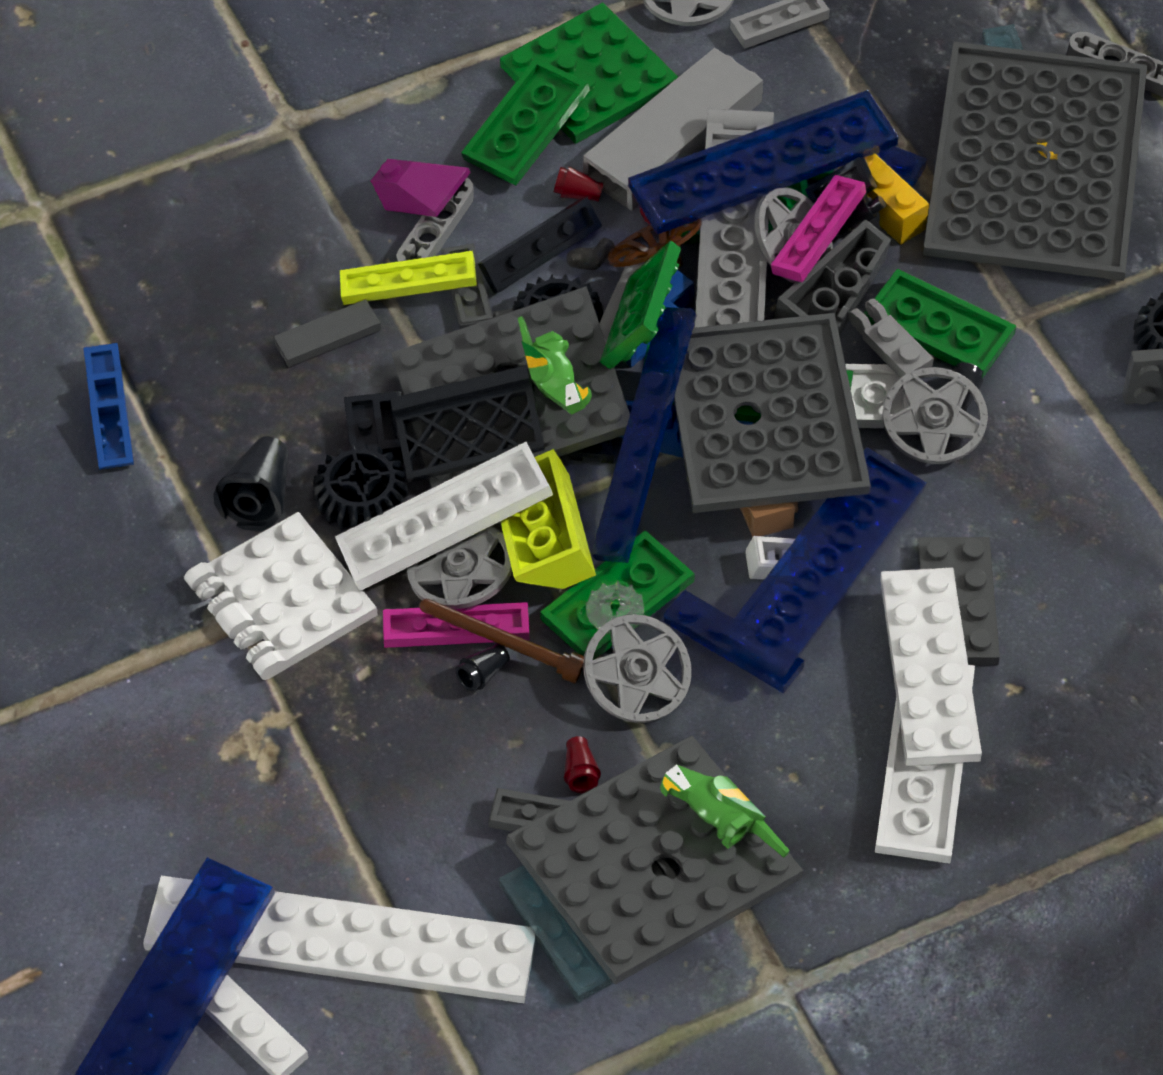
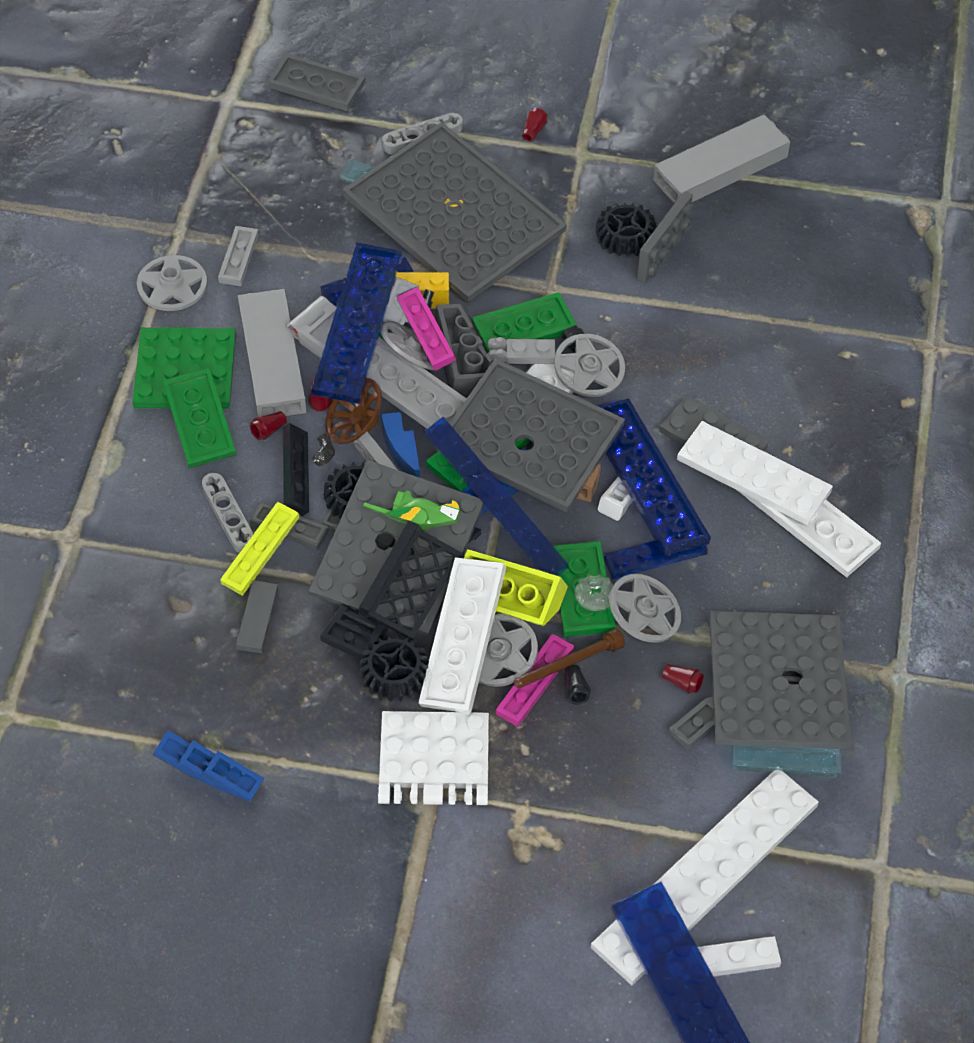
camera: 55 degrees left, 0 degrees up
black cone [213,436,289,531] -> none
magenta slope [370,159,471,217] -> none
green plate [600,240,681,370] -> none
bright green animal [660,765,790,858] -> none

